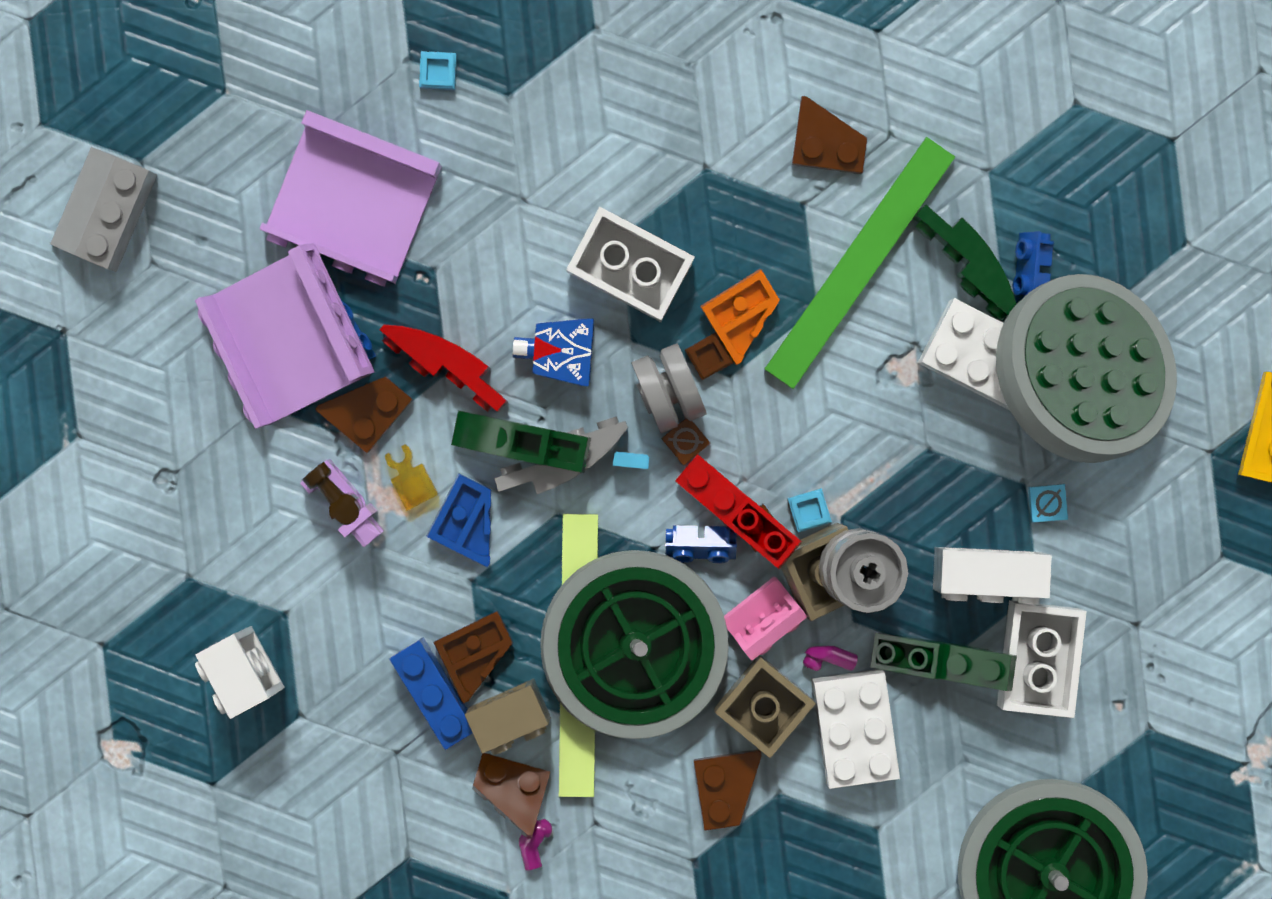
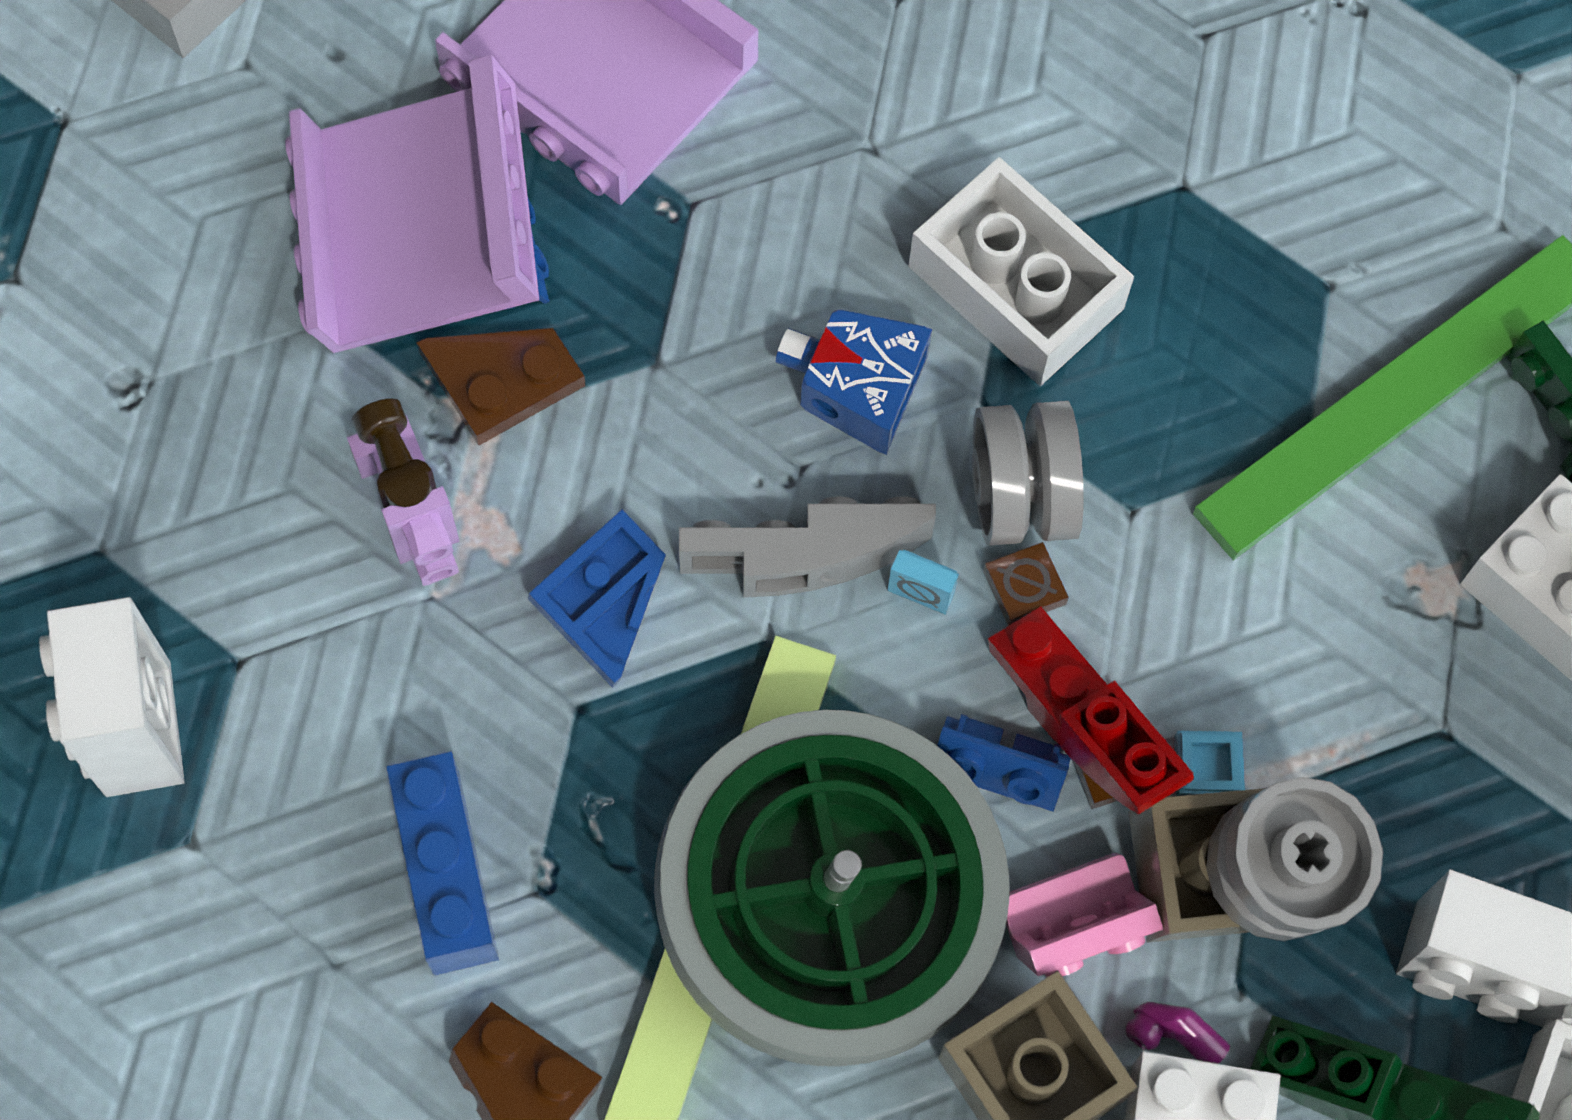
camera: 15 degrees right, 20 degrees down
red slope [379,324,508,412] -> none
clear yellow plate [385,444,439,511] -> none
reddish brown wing [434,611,513,703] -> none
dark green slope [451,410,591,473] -> none
dark tan brick [465,679,551,755] -> none
reddish brown tile [685,332,733,381] -> none
orange wing [700,269,780,365] -> none
reddish brown wing [792,96,867,174] -> none

